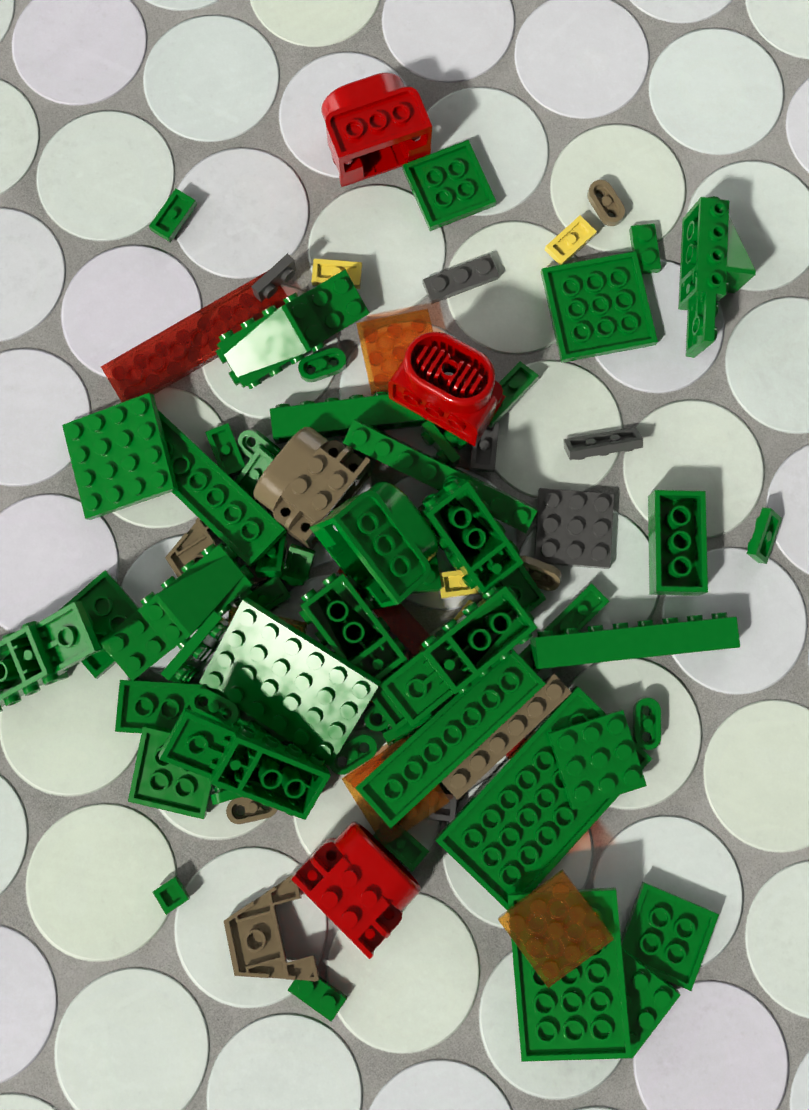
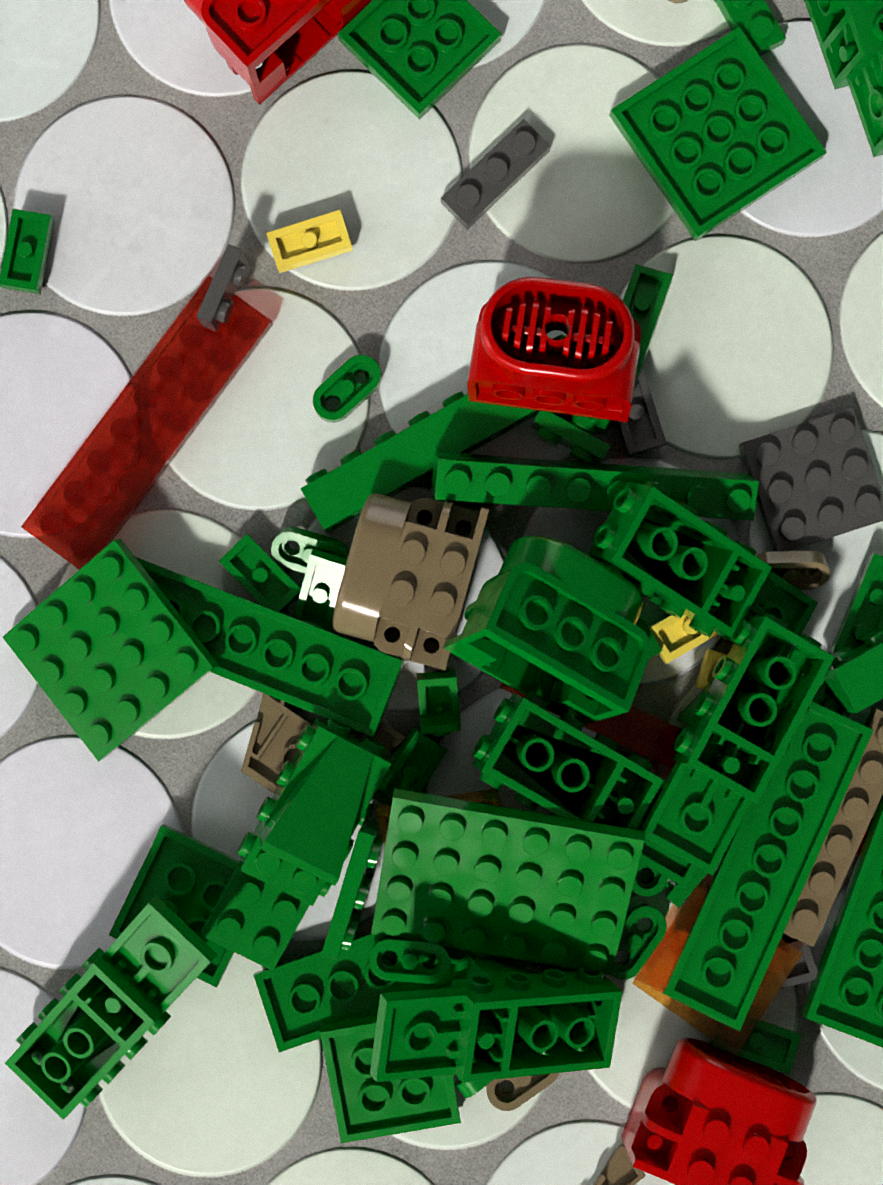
camera: 15 degrees left, 5 degrees up
green wedge [215,269,370,389] -> none
green plate [255,532,288,578] -> none
clear orange plate [356,309,433,395] -> none
light yellow plate [545,215,597,265] -> none
dark grey plate [563,427,643,460] -> none

